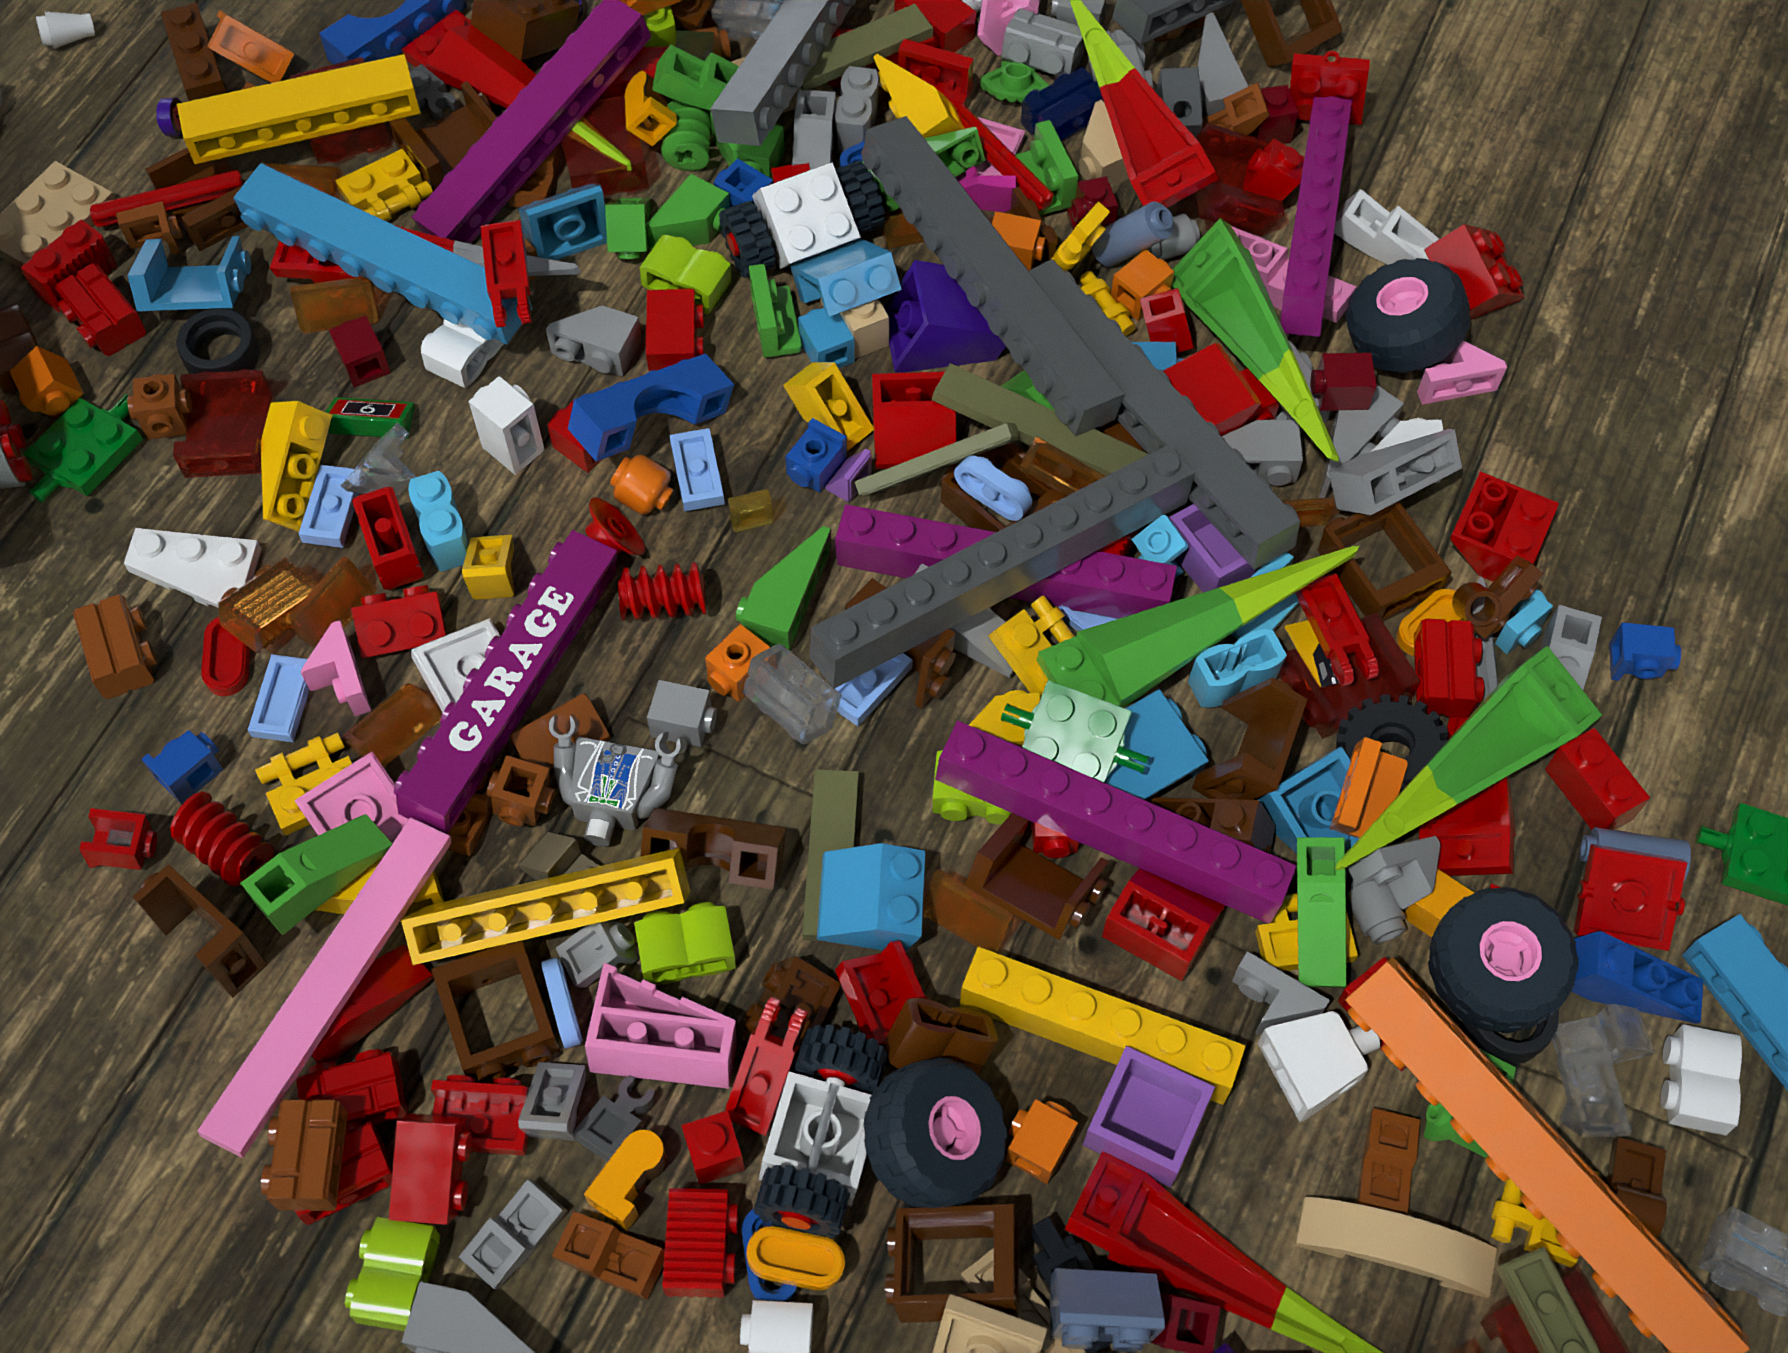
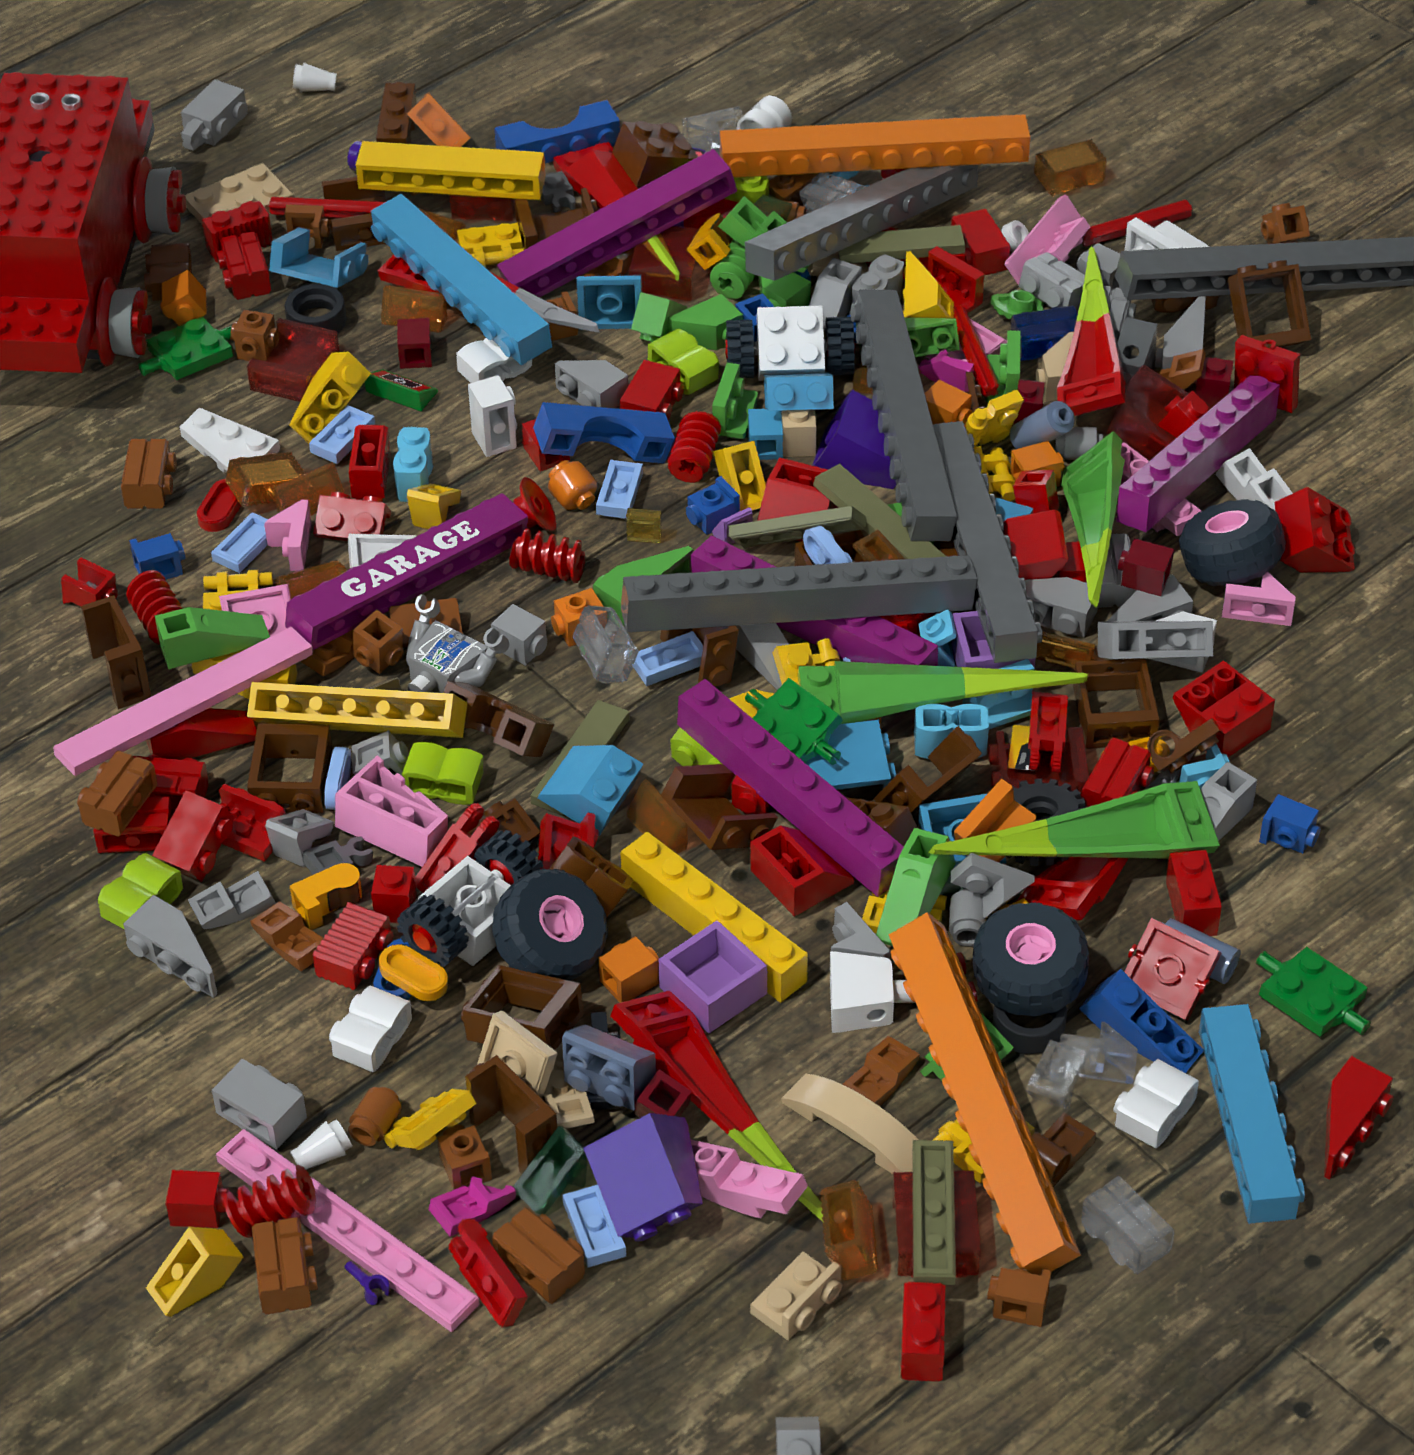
camera: 25 degrees right, 15 degrees down
clear slope [340,423,416,497] -> none
red hinge [480,220,532,328] -> none
none -> red piece [668,411,721,483]

